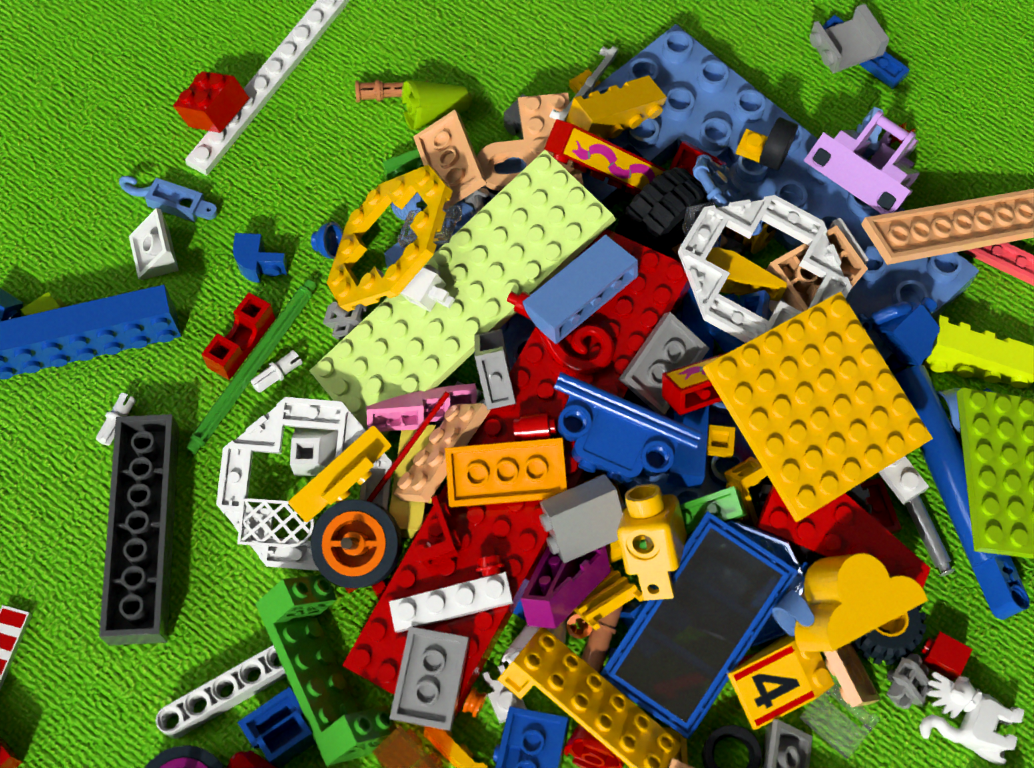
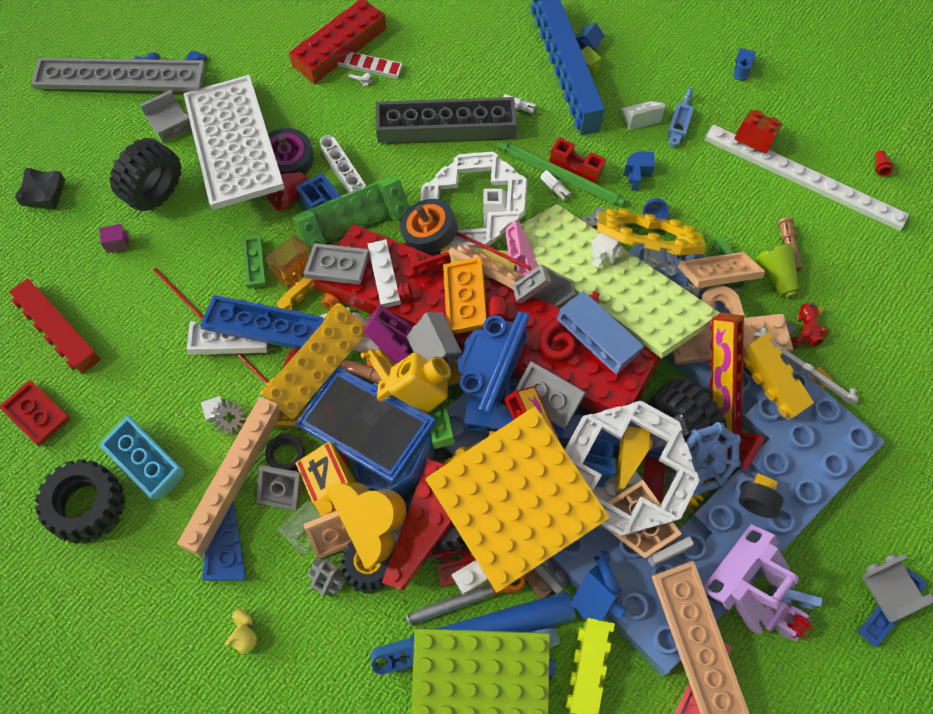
camera: 90 degrees right, 0 degrees up
white window [237,498,315,548] -> none
yellow bracket [288,426,391,522] -> none
medium blue helmet [772,590,814,637] -> none
white animal [919,672,1024,766] -> none
red brick [920,631,973,681] -> none
none -> white hand [348,73,372,86]
none -> blue piece [733,48,756,81]
none -> red animal [791,302,829,349]

